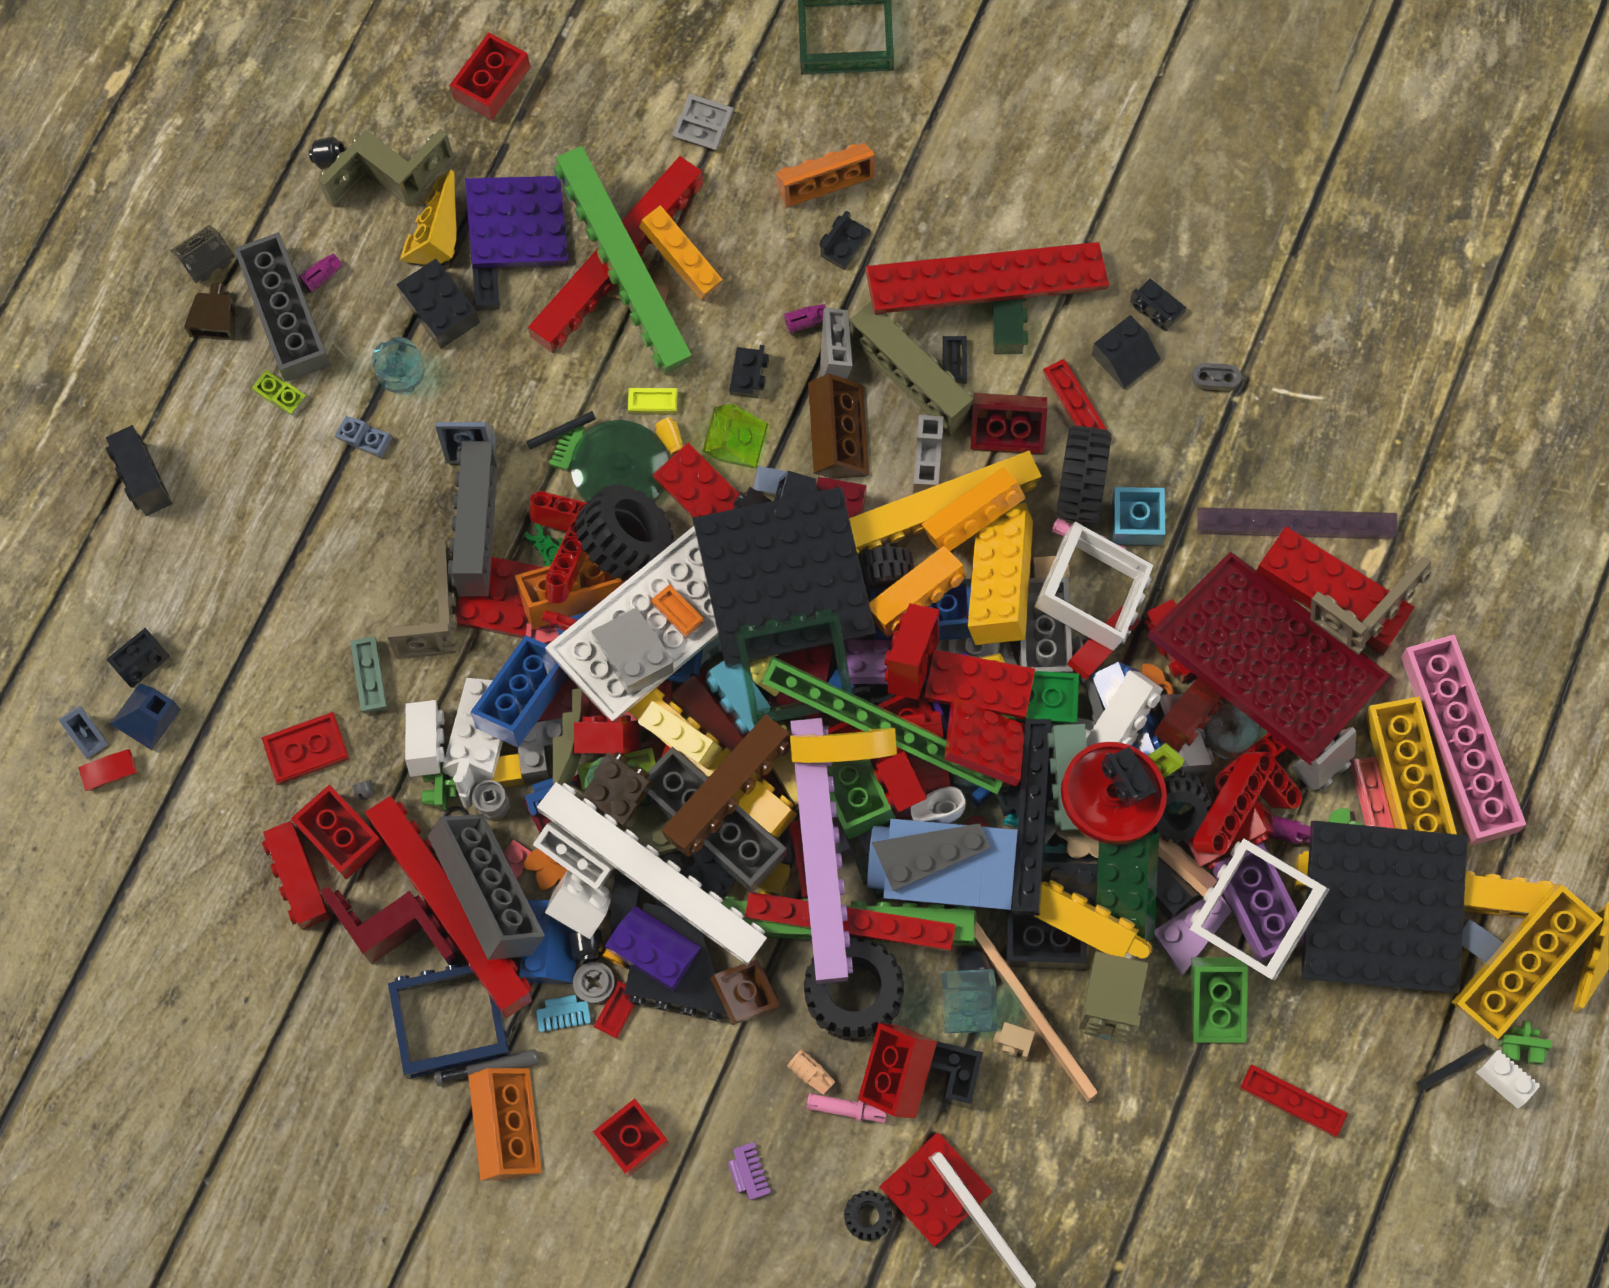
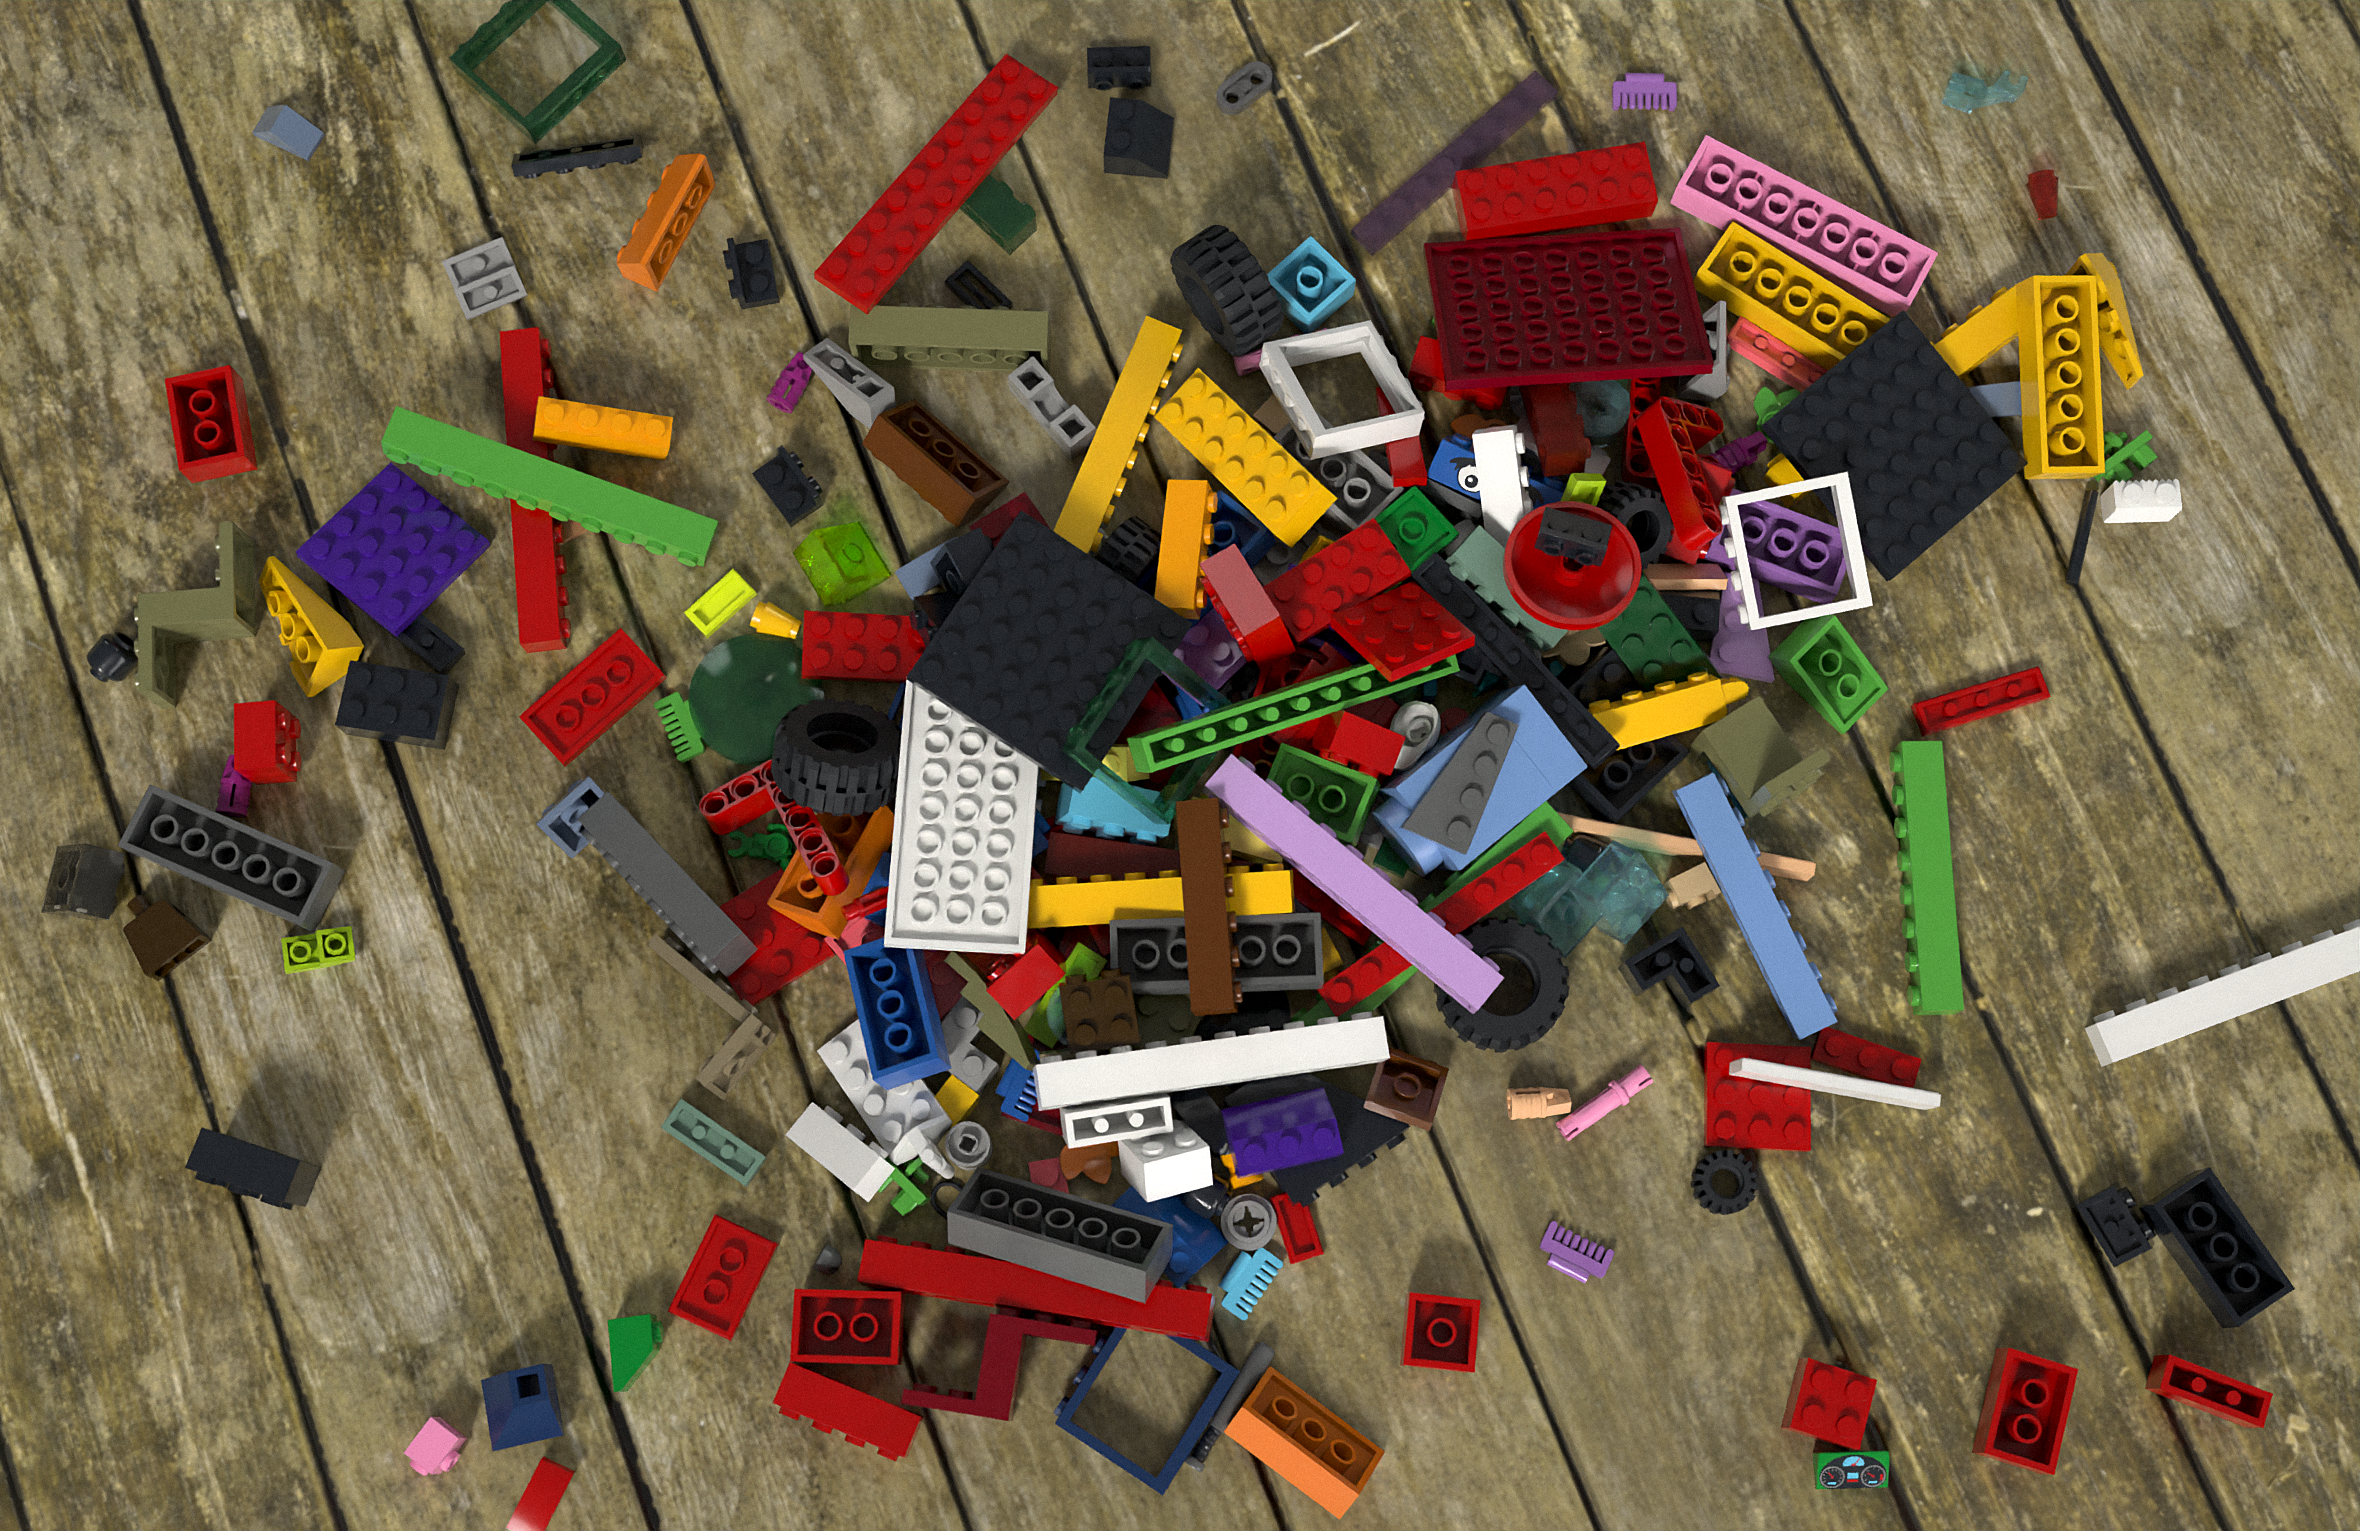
camera: 50 degrees left, 5 degrees up
sand blue slope [58,705,108,759] -> none
black bracket [106,627,170,688] -> none
sand blue slope [335,416,393,458] -> none
clear light blue brick [372,337,425,394] -> none
black bar [526,411,596,450] -> none
light grey slope [591,608,674,696] -> none
light yellow brick [638,701,722,769] -> none
orange tile [651,584,704,638] -> none
yellow slope [790,728,897,763] -> none
red brick [857,1023,937,1119] -> none
light orange brick [922,467,1026,551] -> none
dark red slope [970,393,1048,454] -> none
red tile [1043,359,1112,440] -> none
dark tan bracket [1310,557,1432,655] -> none
none -> red brick [234,700,301,785]
none -> bright pink brick [404,1417,467,1476]
none -> black plate [511,135,644,179]
none -> red plate [519,628,666,767]
none -> green slope [607,1314,664,1392]
none -> clear light blue slope [1509,860,1609,959]
none -> medium lavender piece [1612,73,1677,112]
none -> medium blue brick [1672,772,1838,1040]
none -> red plate [1811,1027,1922,1088]
none -> bright green brick [1889,741,1964,1015]

